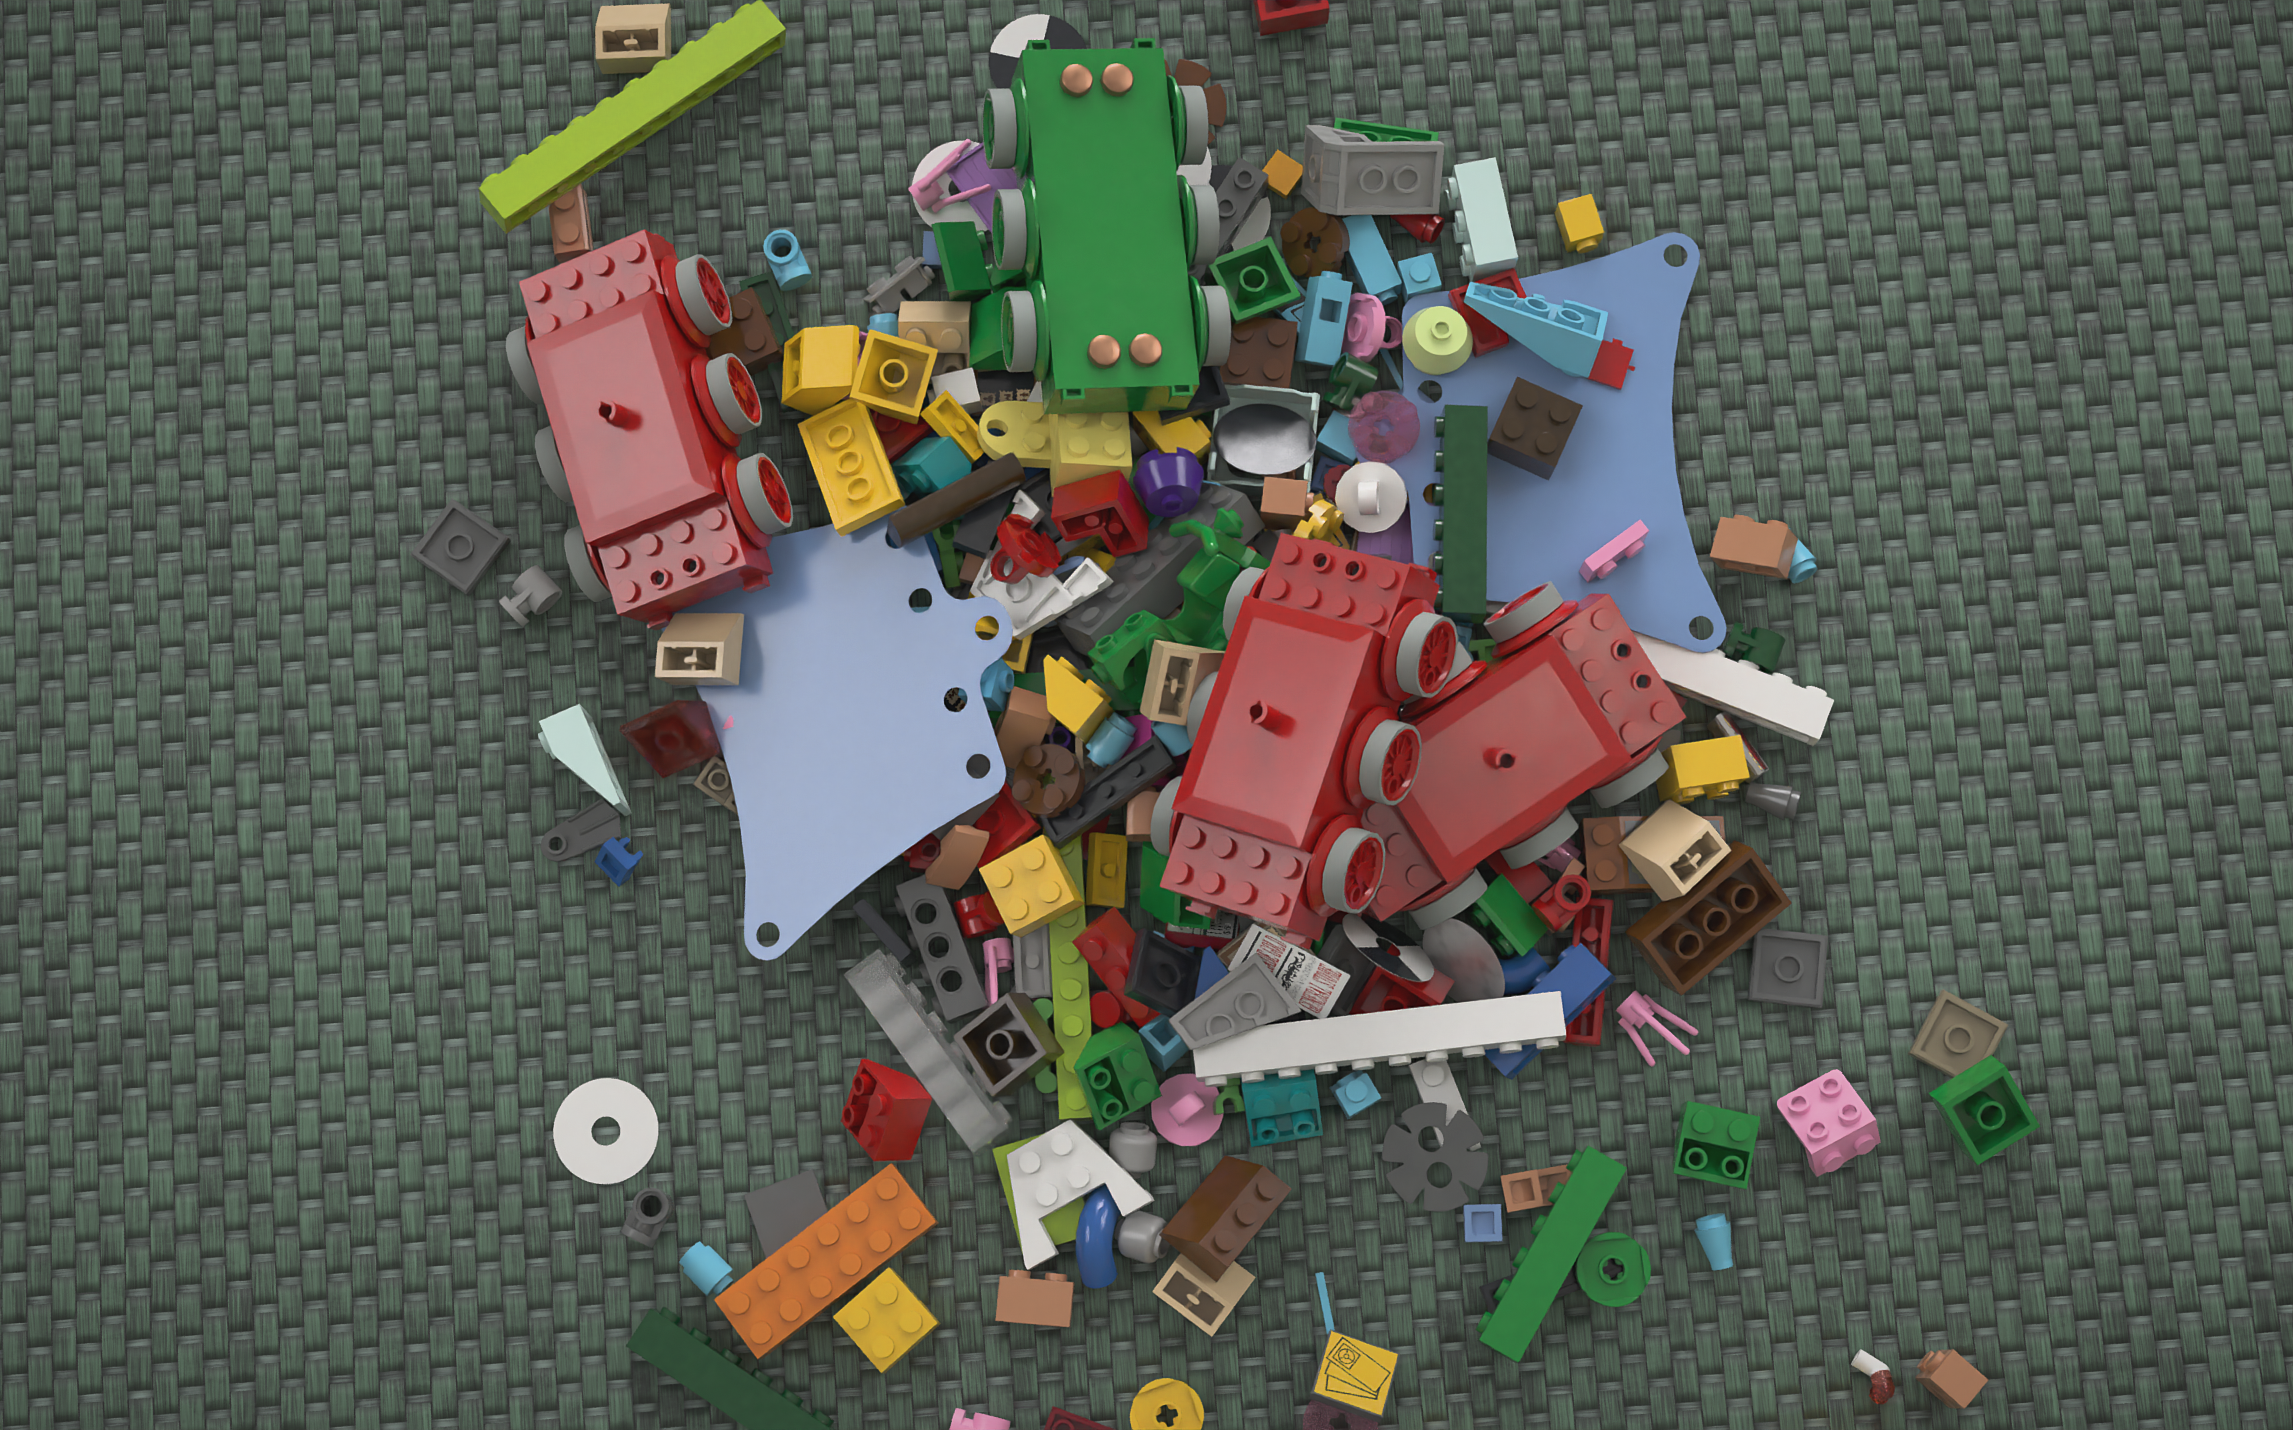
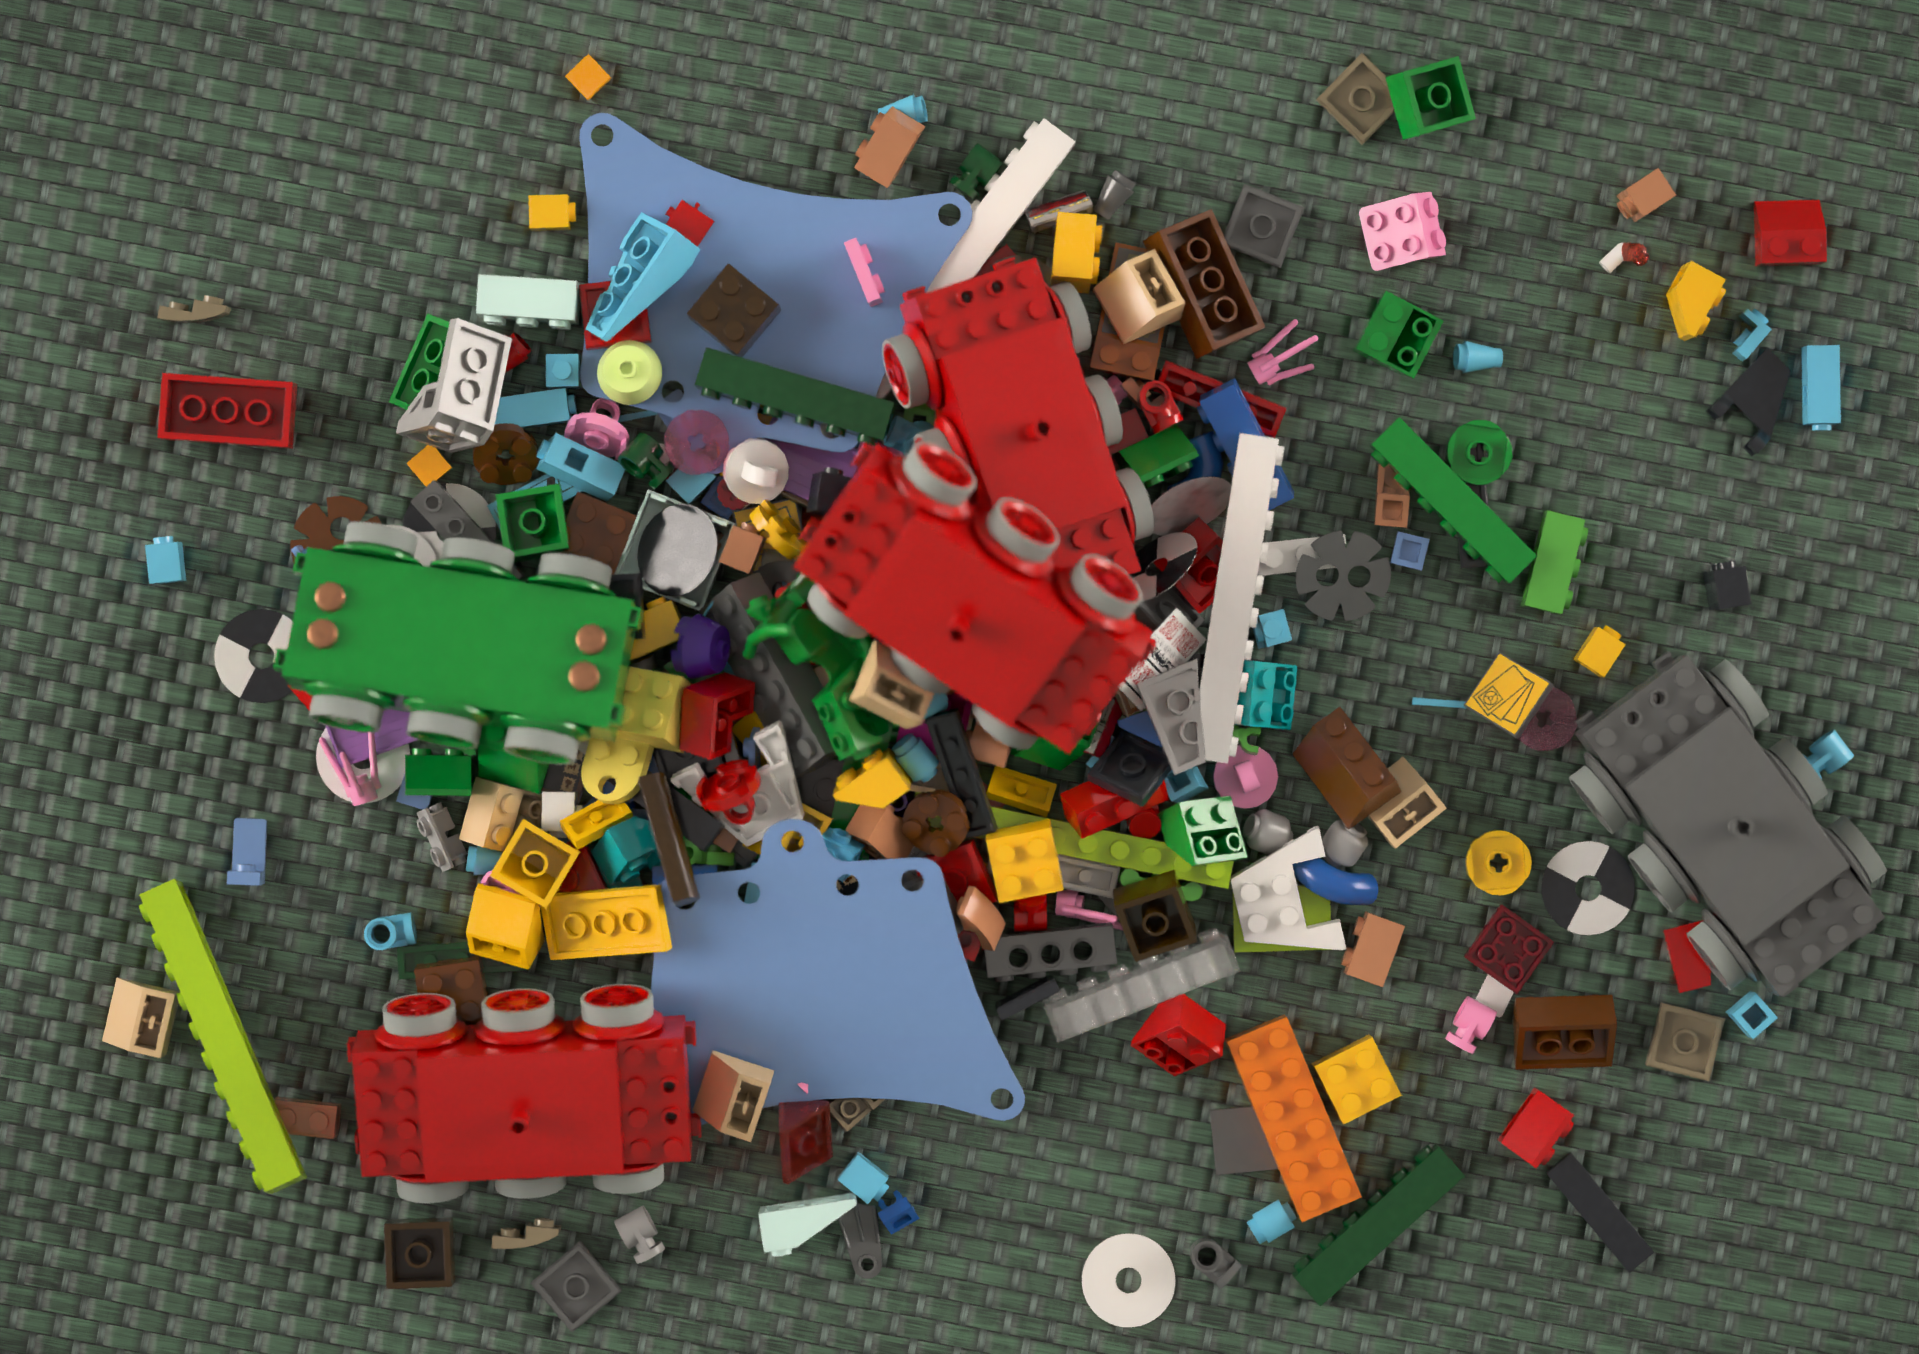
camera: 75 degrees left, 10 degrees up
none -> medium blue bracket [227,818,267,886]
none -> dark brown brick [384,1217,455,1289]
none -> dark tan slope [491,1218,561,1249]
none -> light orange tile [565,54,612,101]
none -> medium azure brick [837,1152,889,1204]
none -> bright green brick [1521,510,1588,615]

